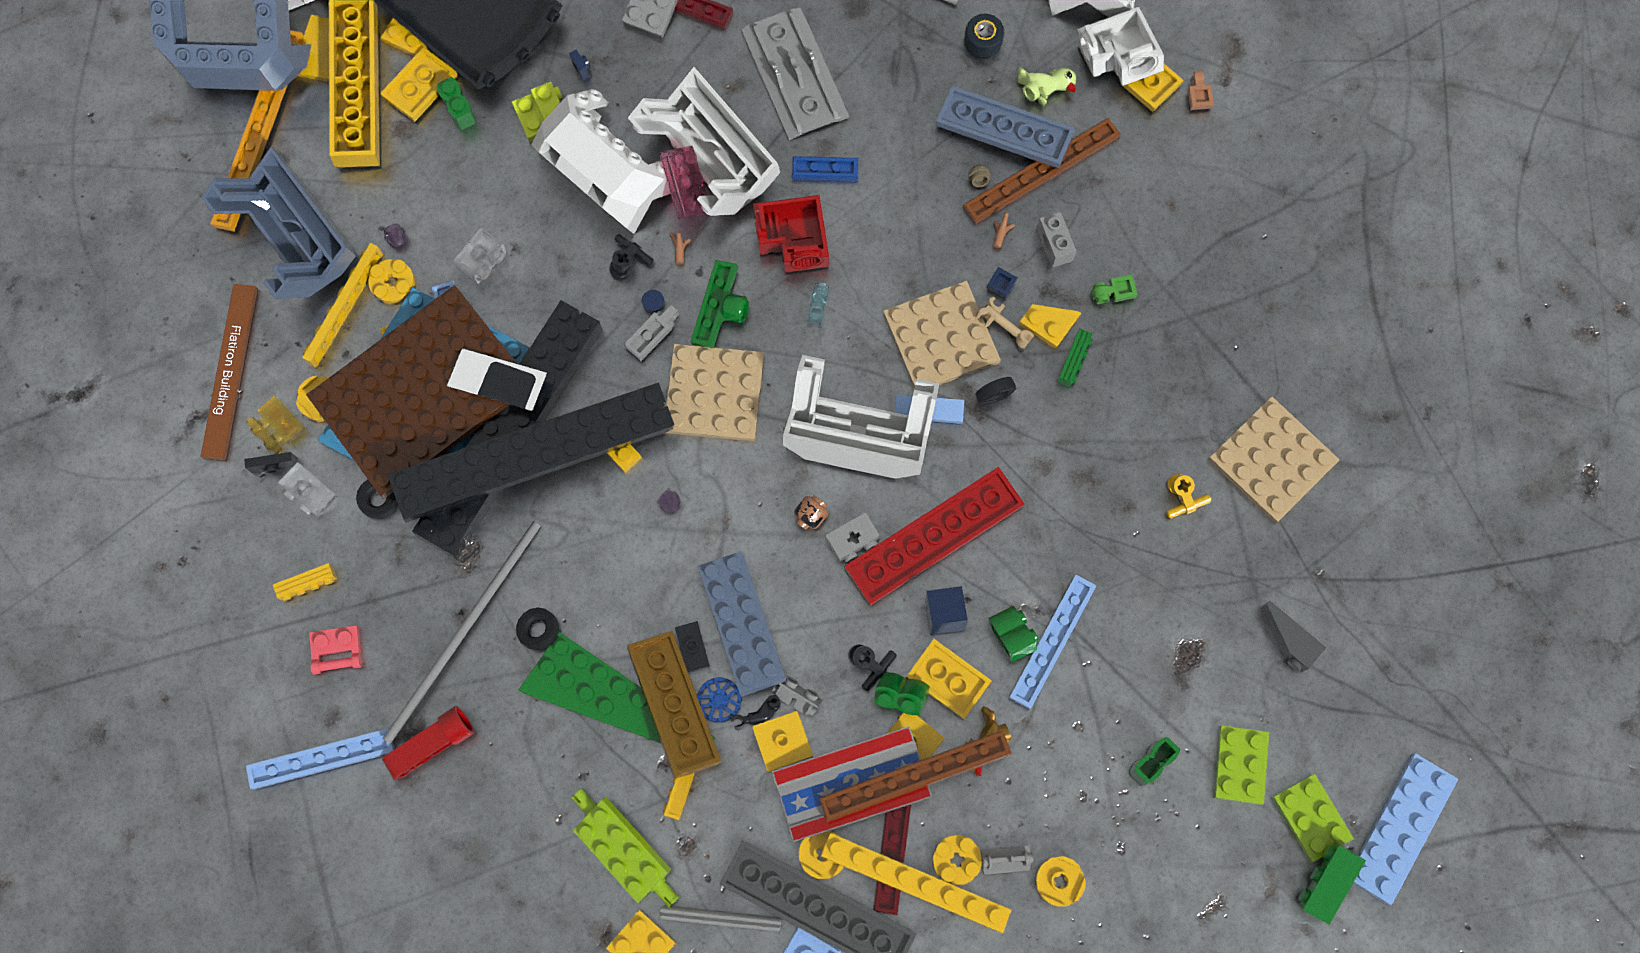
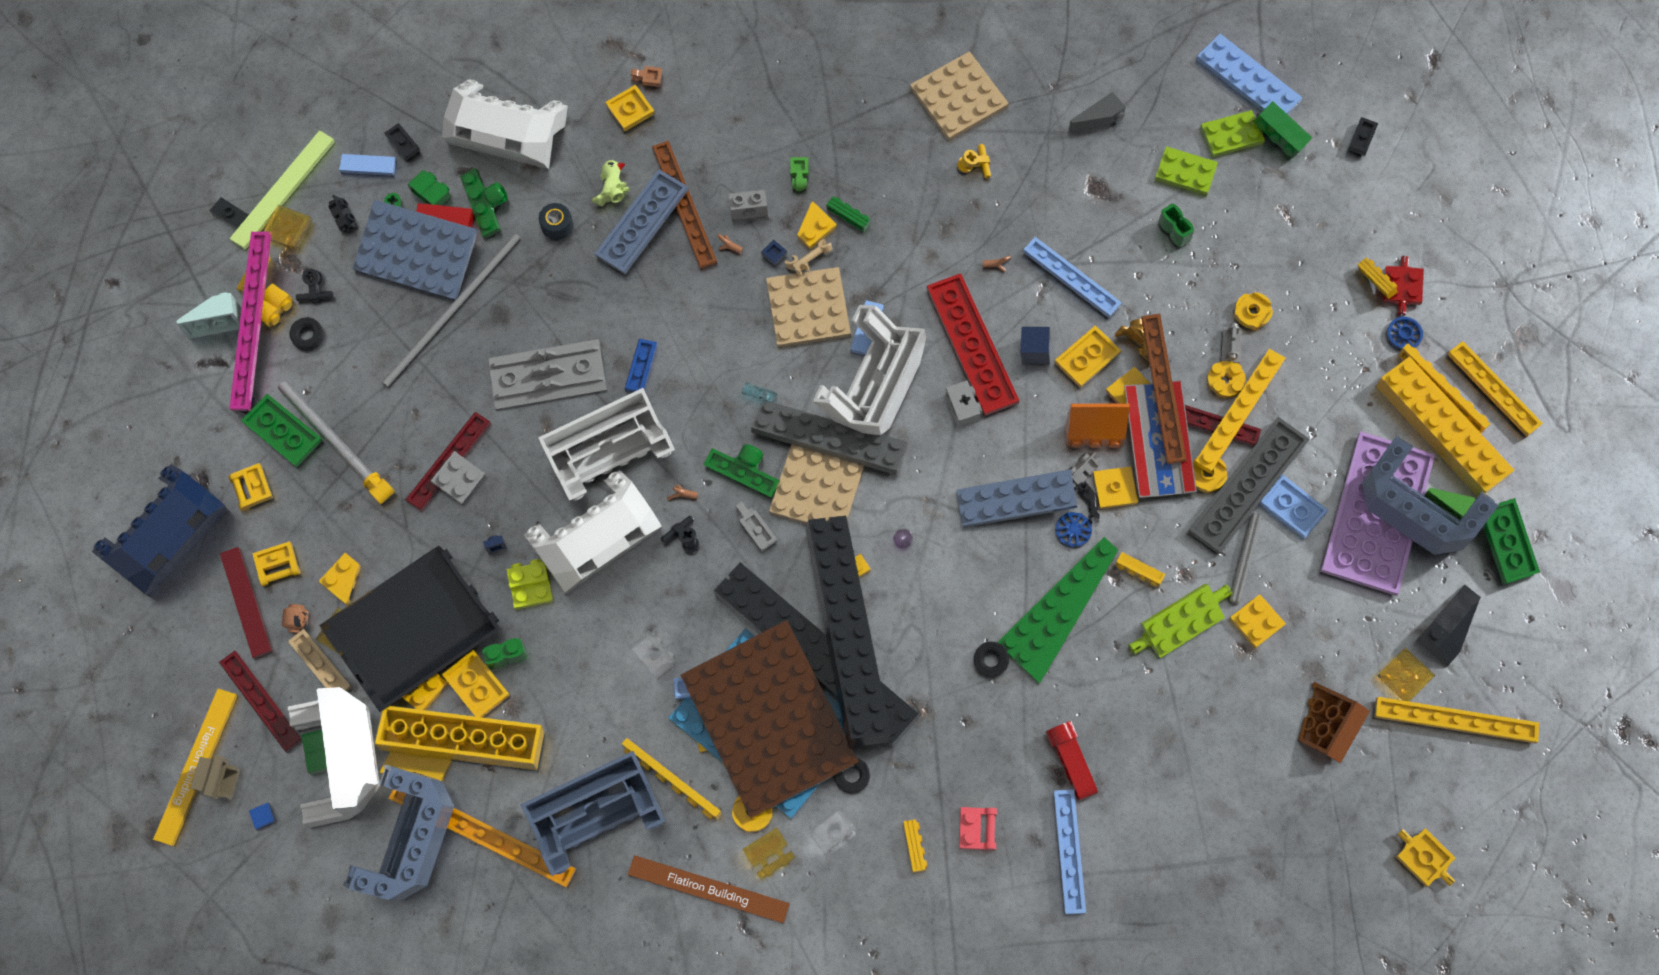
camera: 75 degrees left, 5 degrees down
black plate [244,452,298,474] -> none
yellow plate [368,259,415,304] -> none
light grey piece [382,521,541,744] -> none
clear purple plate [384,224,406,247] -> none
sticker [447,349,547,411] -> none
pearl gold plate [627,631,721,779] -> none
dark blue tile [642,290,665,314] -> none
clear pink plate [659,145,707,219] -> none
black plate [675,621,710,674] -> none
red piece [753,195,829,273] -> none
nougat head [794,495,828,530] -> none
black piece [848,644,897,692] -> none
green brick [874,672,930,715] -> none
dark tan plate [968,164,991,187] -> none
black tyre [975,377,1016,406] -> none
green brick [988,605,1039,662] -> none
white piece [1077,7,1164,86] -> none
none -> dark grey plate [751,400,907,475]
none -> nougat bar [983,256,1011,272]
none -> orange slope [1065,404,1130,448]

